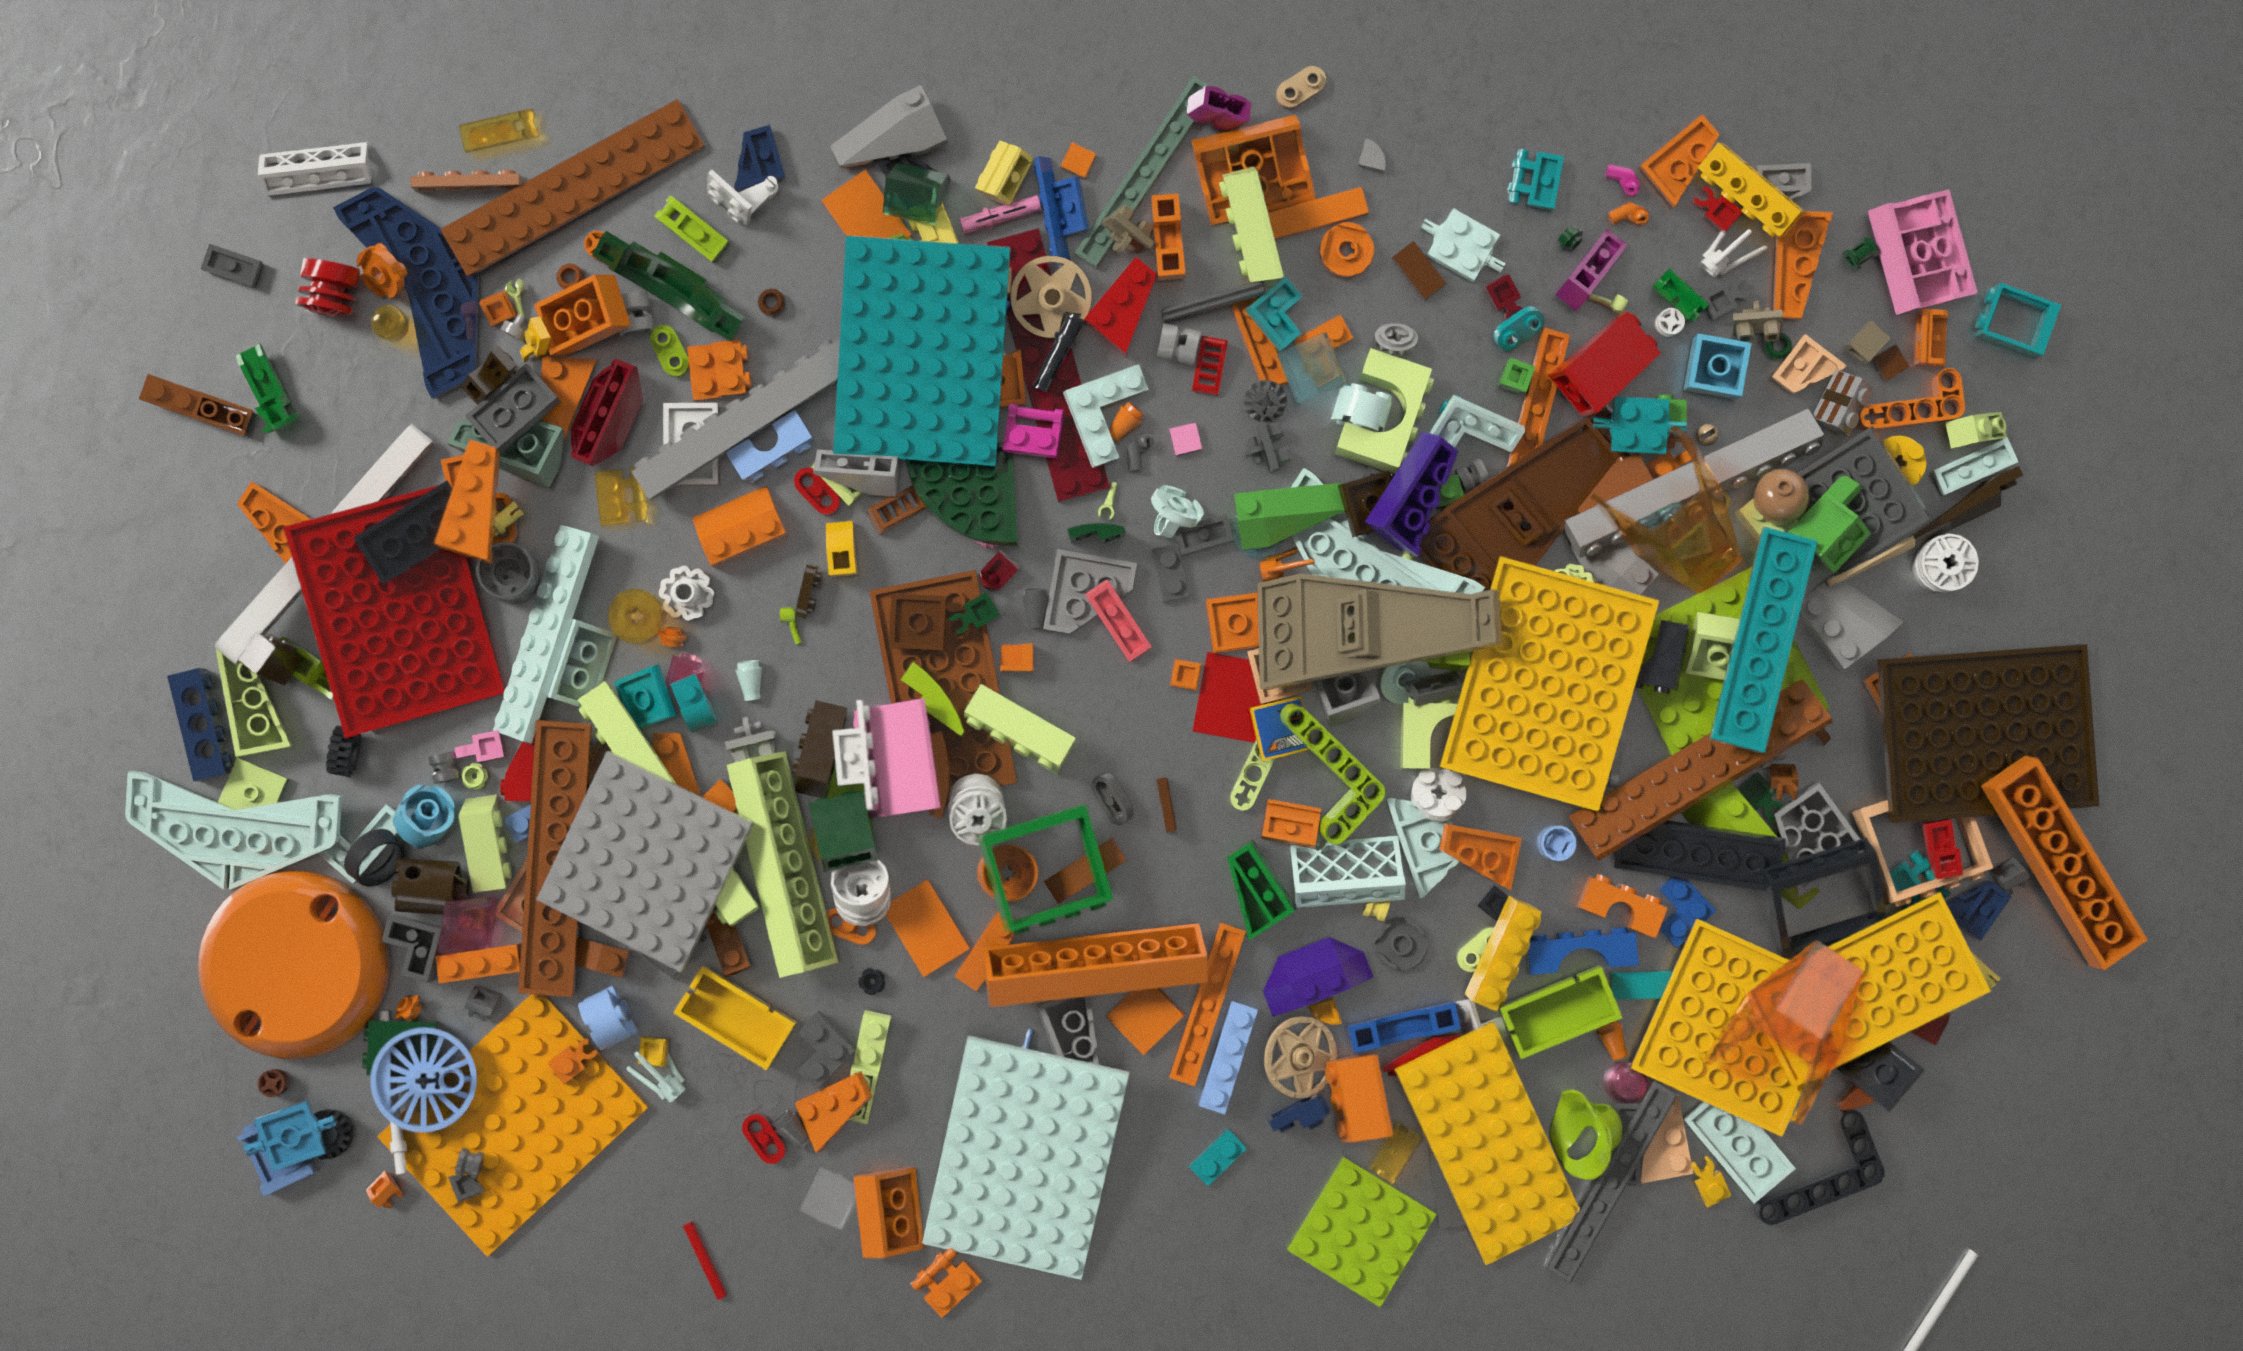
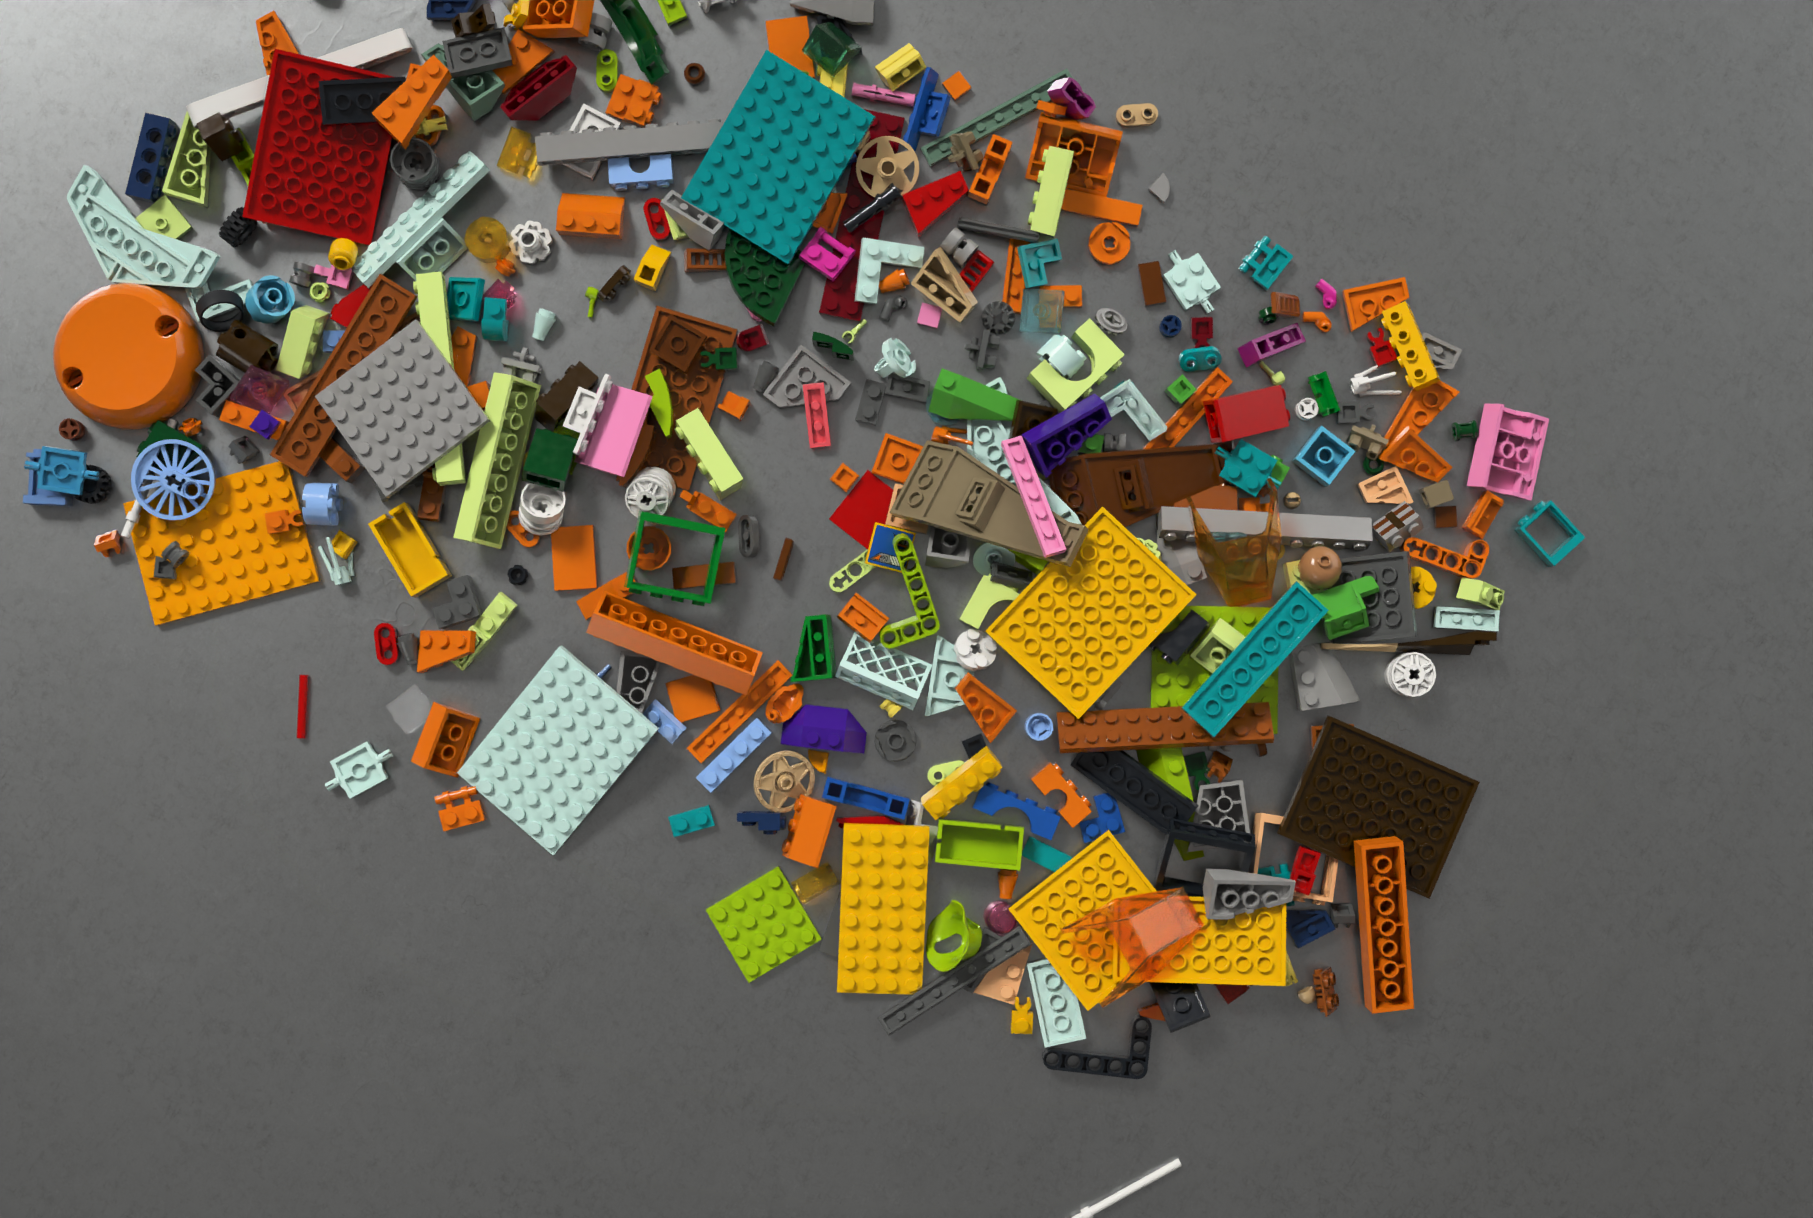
camera: 30 degrees right, 0 degrees up
none -> dark purple plate [249,410,281,440]
none -> light aqua plate [325,741,393,799]
none -> yellow head [328,238,358,270]
none -> light blue plate [643,699,686,744]
none -> orange hinge [679,490,737,532]
none -> orange arm [765,683,804,723]
none -> tan wedge [911,247,978,323]
none -> bright pink plate [1001,436,1066,558]
none -> orange plate [1037,100,1067,118]
none -> dark blue wheel [1159,315,1182,338]
none -> light grey wedge [1203,869,1296,920]
none -> dark orange slope [1271,292,1300,319]
none -> tan hinge [1297,986,1316,1004]
none -> dark orange hinge [1312,967,1339,1017]
none -> orange wing [1378,426,1453,483]

